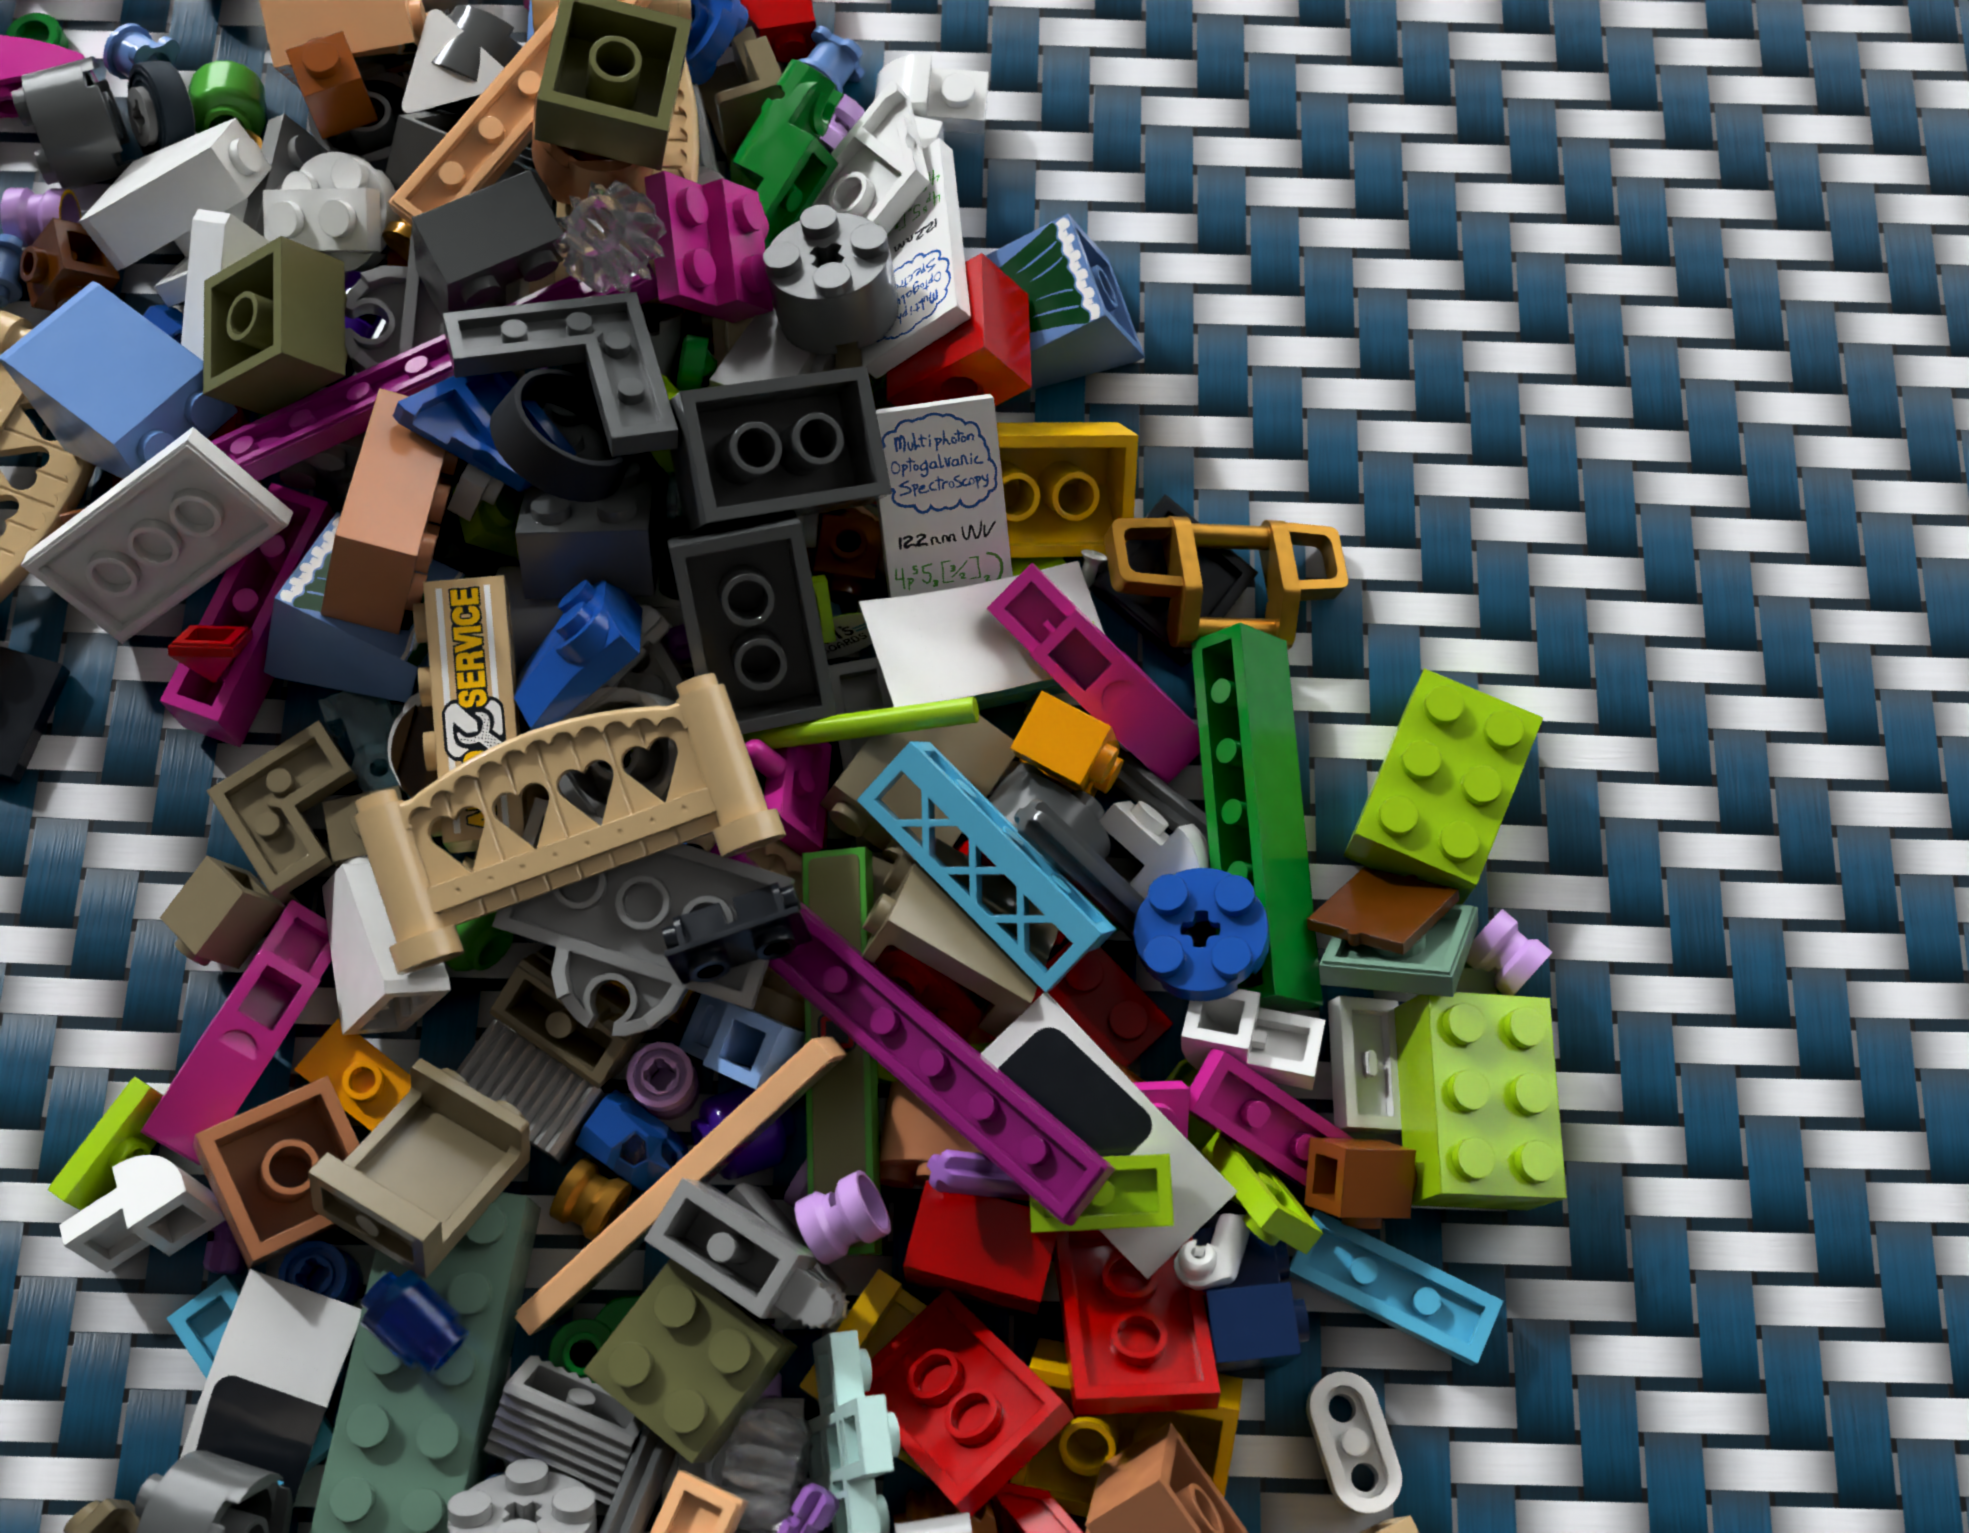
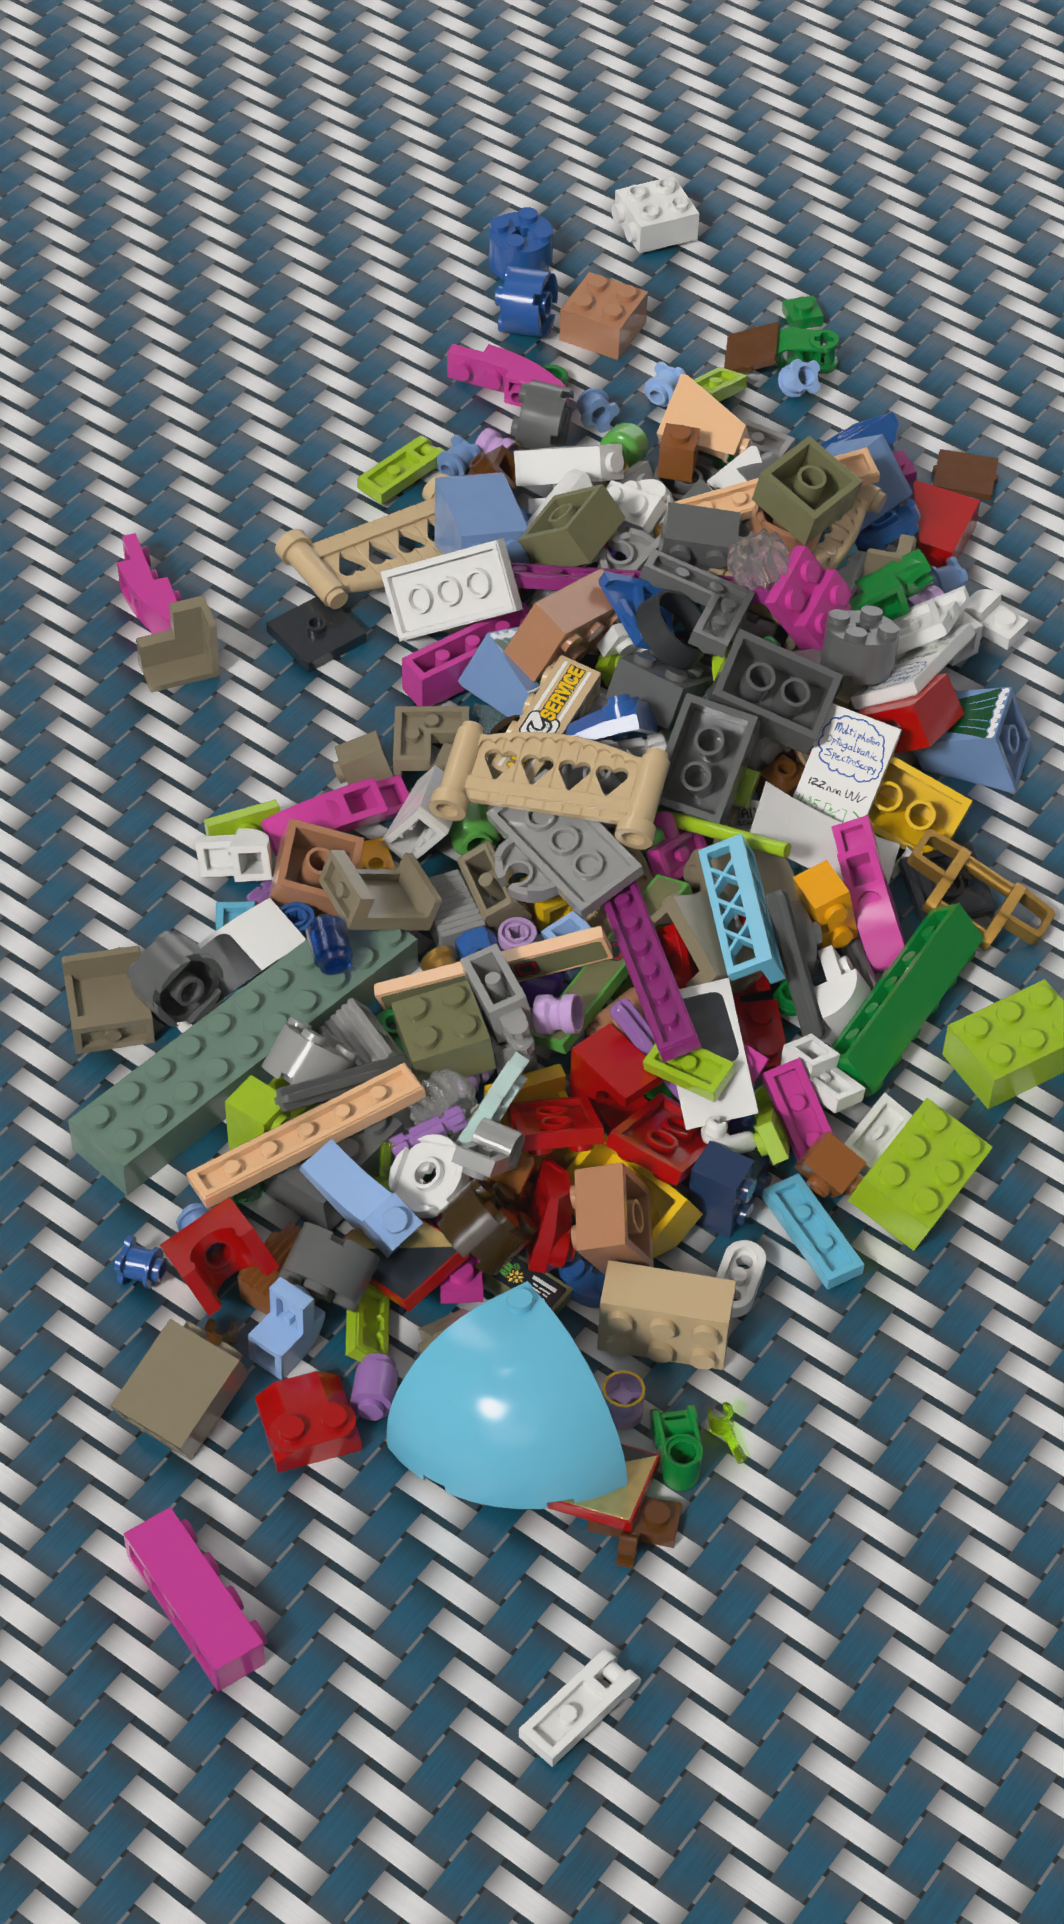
camera: 35 degrees right, 20 degrees down
black wheel [127,61,195,156] -> none
red slope [168,625,253,683] -> none
black hinge [662,882,813,985] -> none
blue plate [1134,868,1270,1001] -> none
reddish brown piece [1307,866,1459,955] -> none
sand green tile [1319,904,1478,997] -> none
lavender wheel [1466,909,1553,996] -> none

